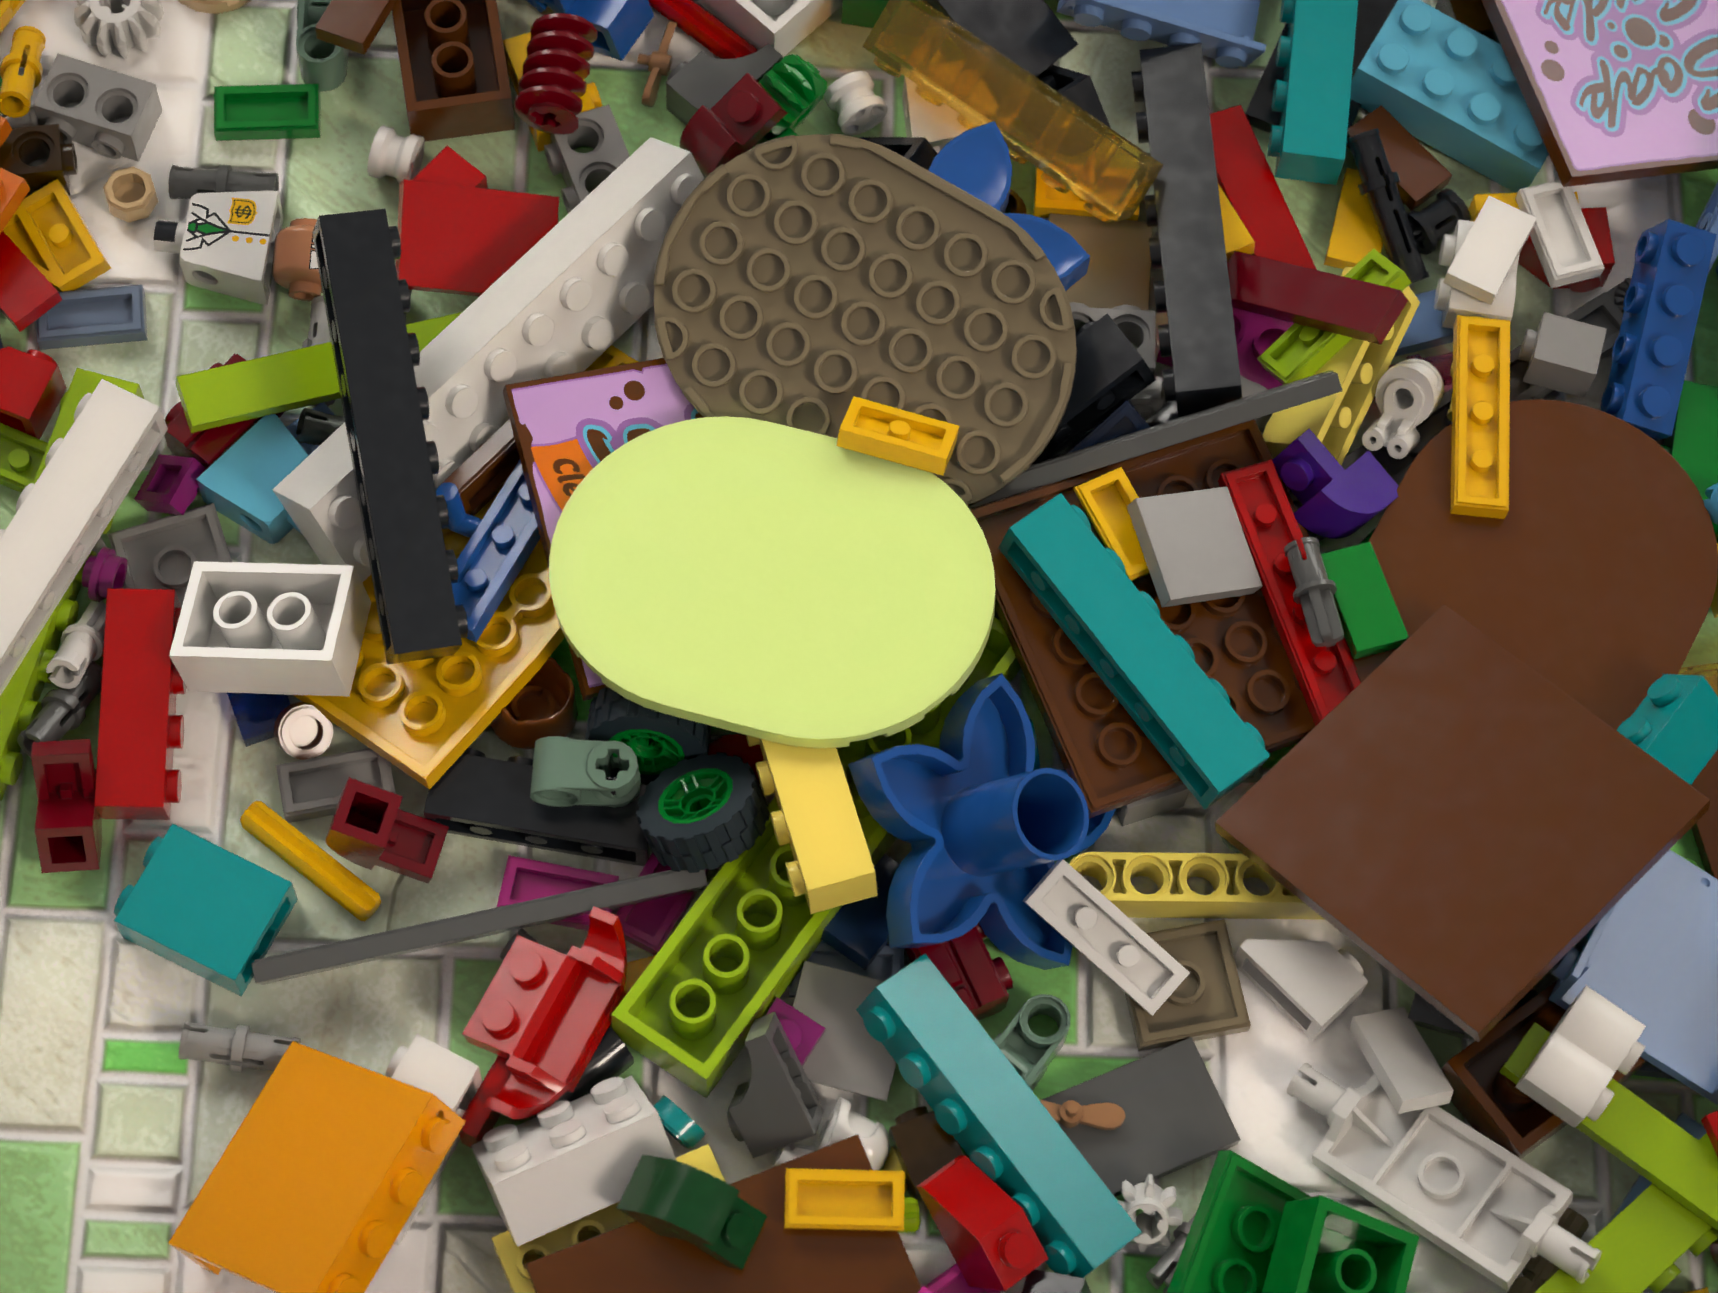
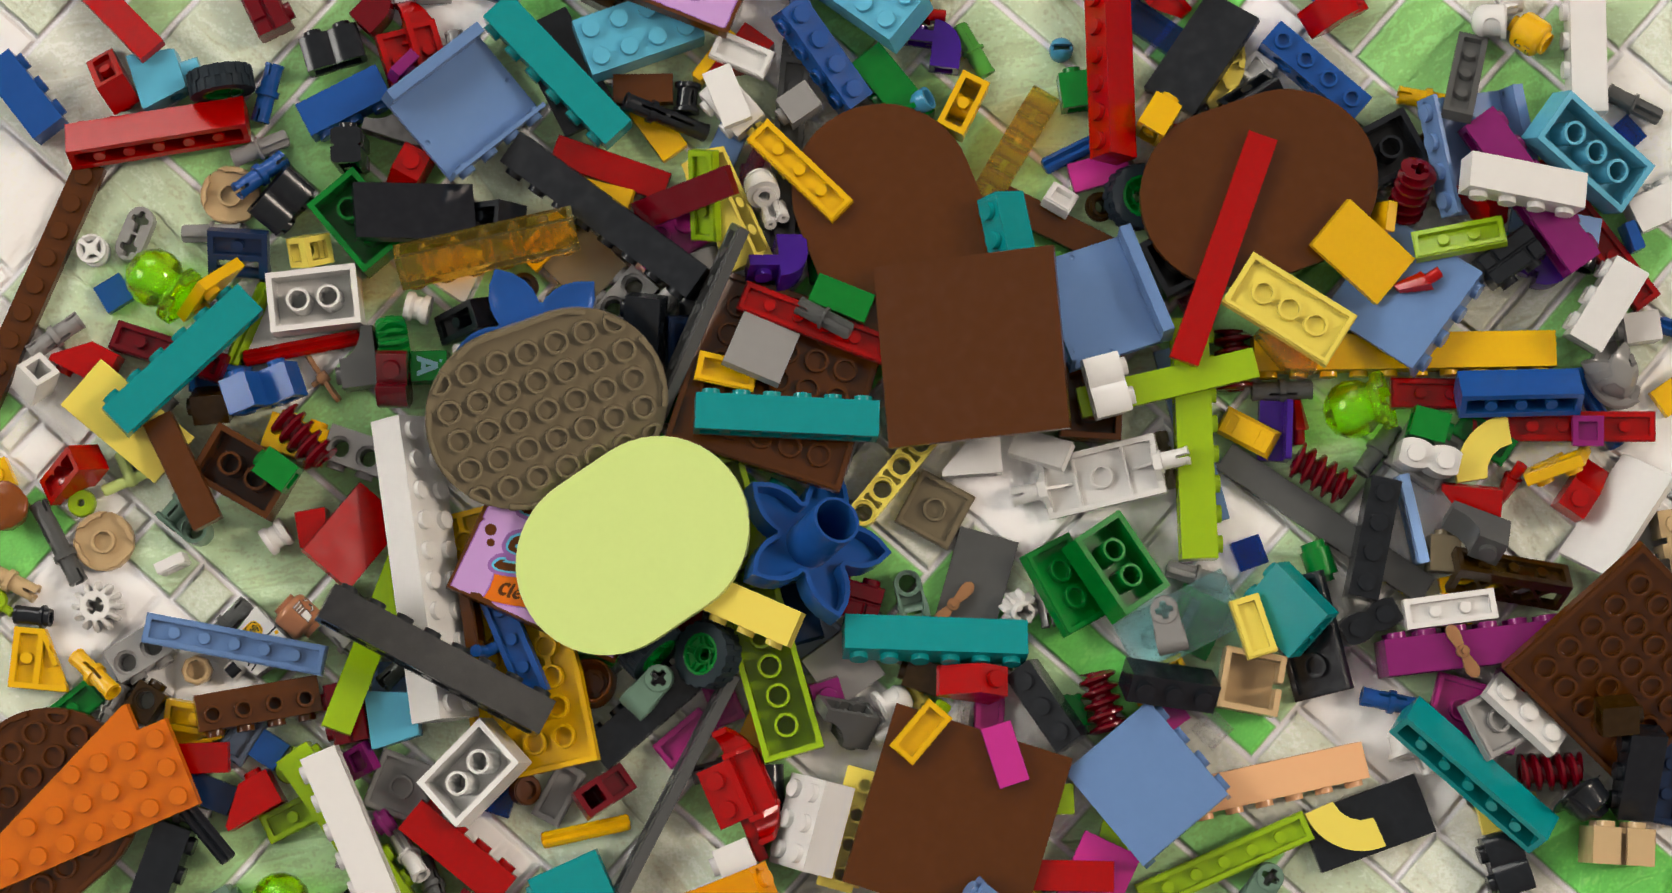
camera: 45 degrees left, 15 degrees up
green tile [214,84,320,141] -> none
dark green brick [617,1155,767,1270] -> none
teal tile [654,1095,706,1149] -> none
yellow plate [836,396,960,476] -> none
white plate [1022,859,1190,1016] -> none
none -> medium blue tile [141,612,329,677]
none -> white tile [153,551,191,577]
none -> reddish brown brick [192,675,323,738]
none -> blue tile [247,729,292,771]
none -> green brick [251,446,304,495]
none -> clear tile [955,701,970,725]

